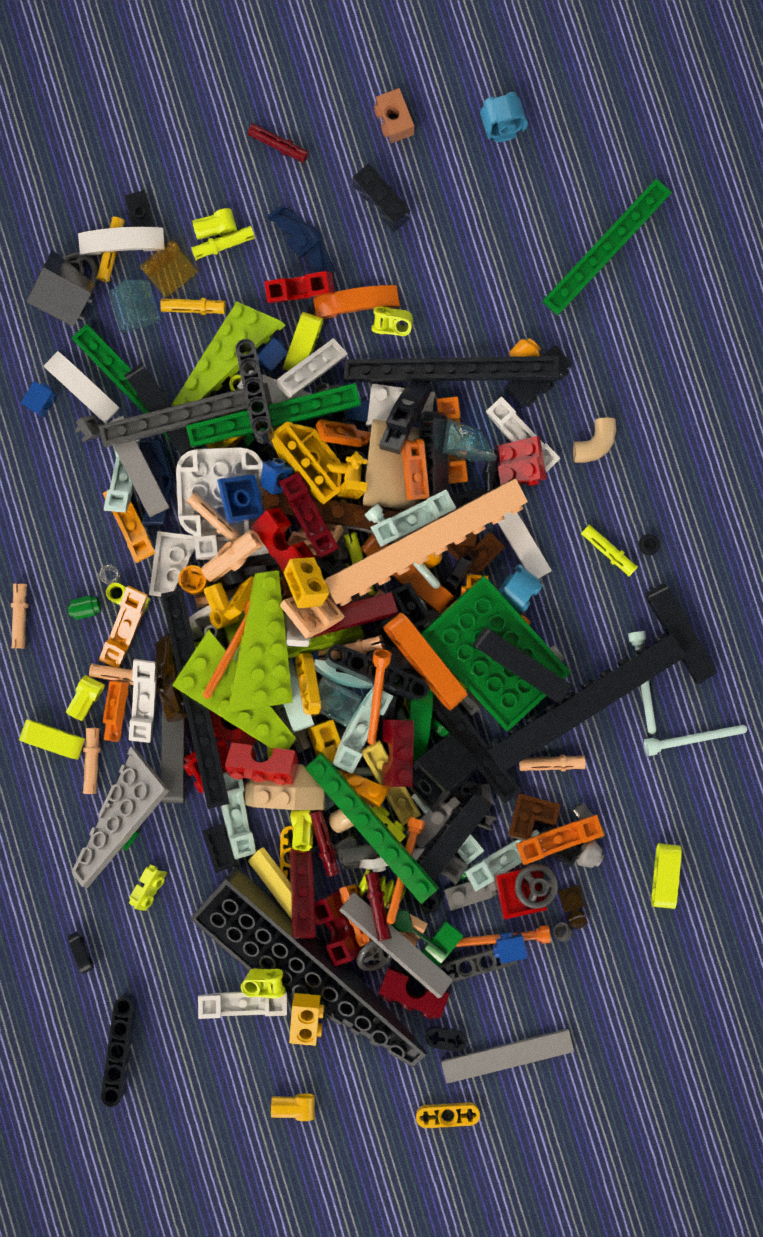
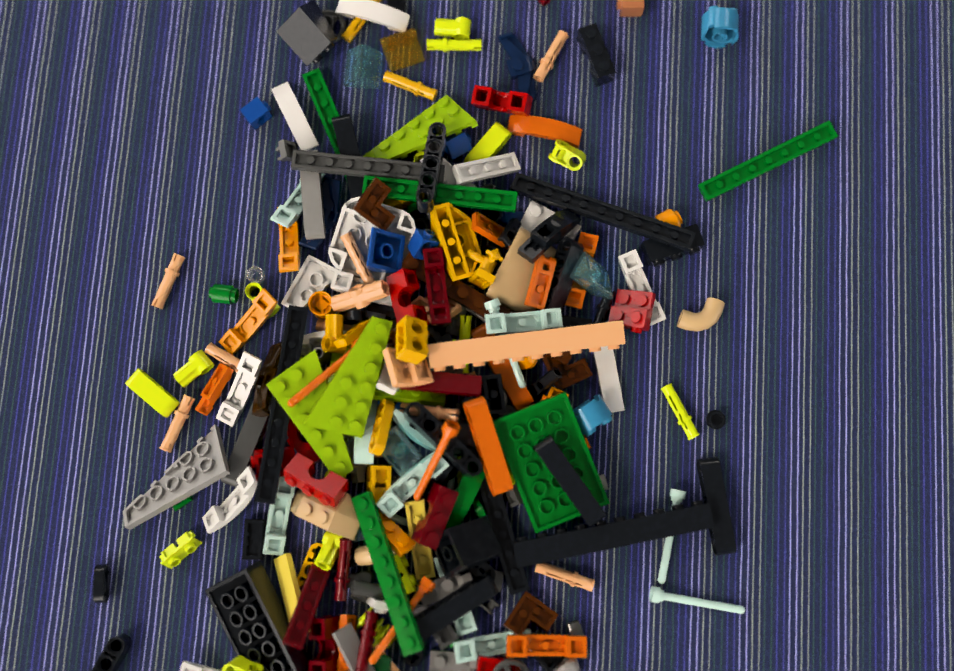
camera: 20 degrees right, 5 degrees down
none -> white slope [202,466,258,534]
none -> reddish brown plate [352,177,396,230]
none -> black bar [497,218,522,248]
none -> light nougat pin [533,30,569,82]

